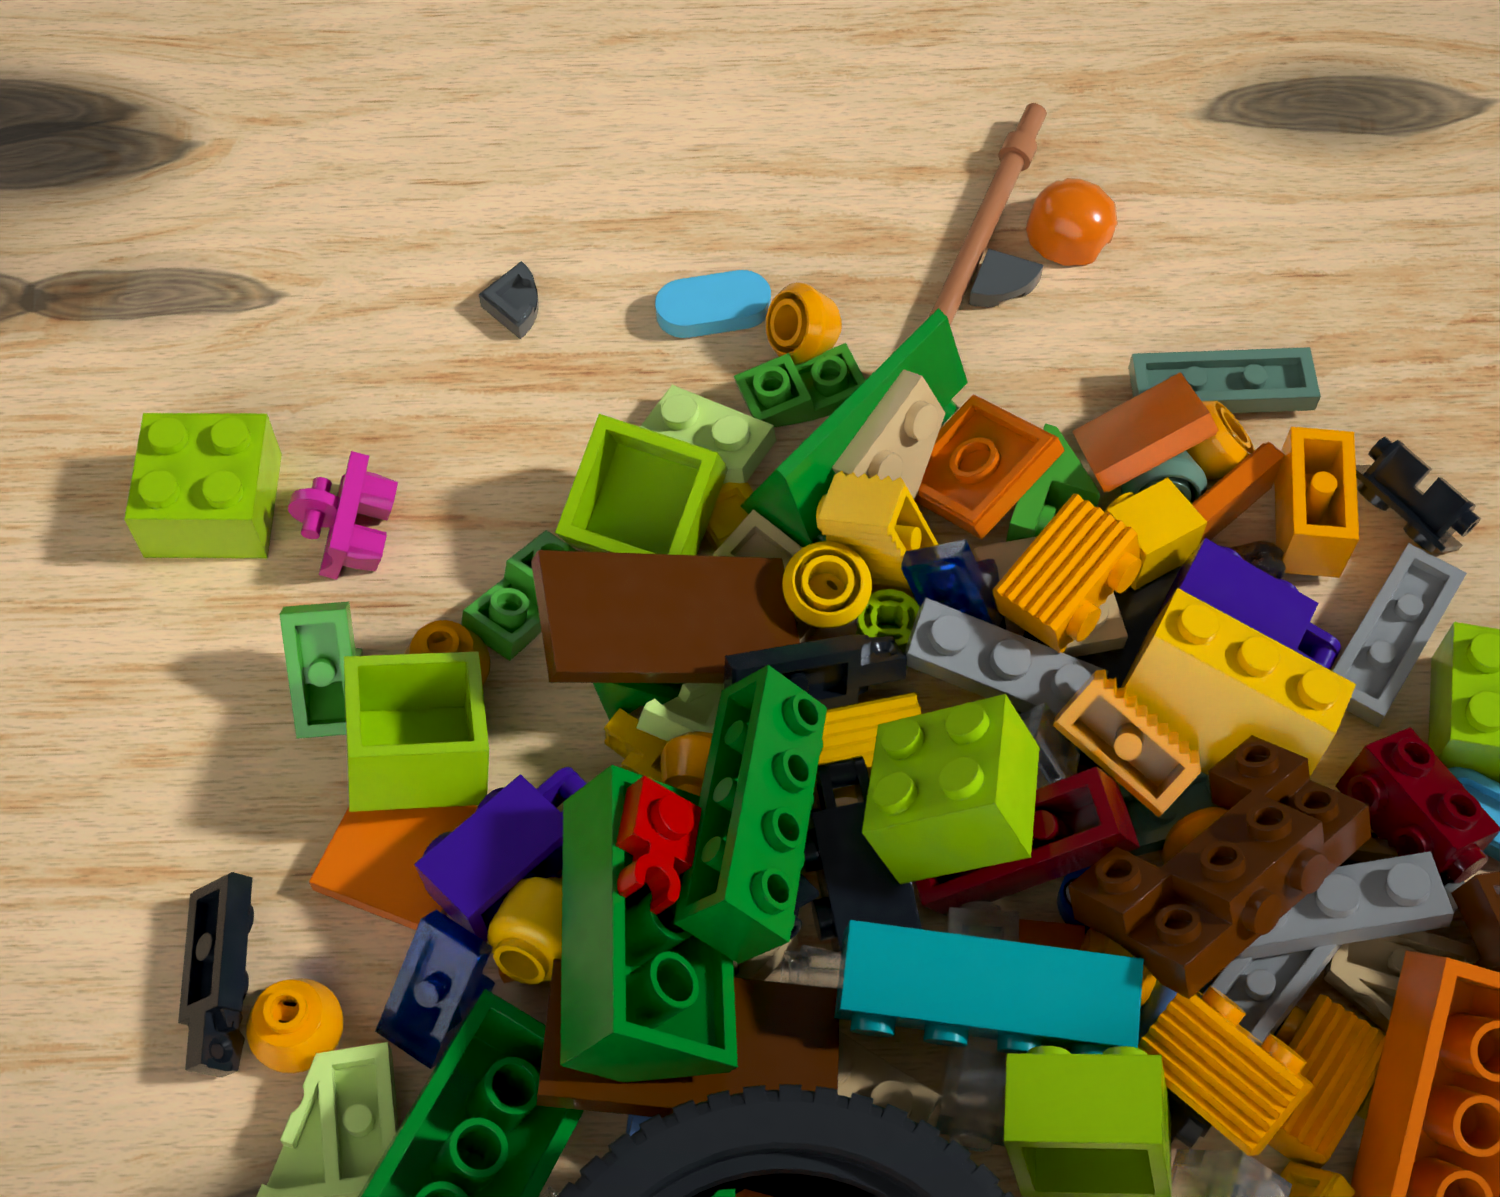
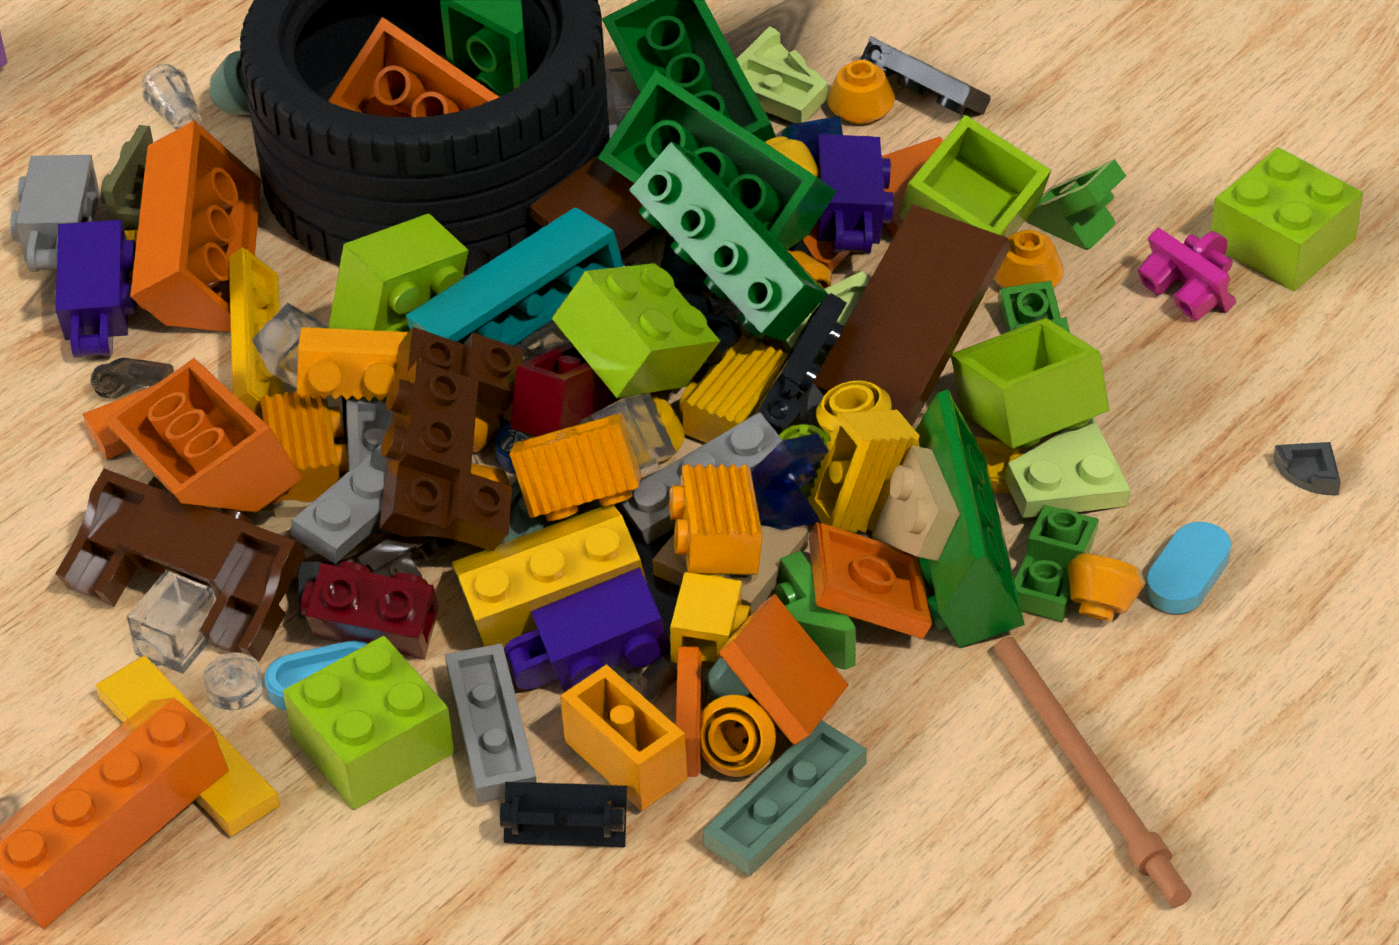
camera: 135 degrees right, 15 degrees down
red plate [616,775,702,915] -> none
dark grey tile [969,249,1043,307] -> none
orange hair [1026,178,1118,266] -> none

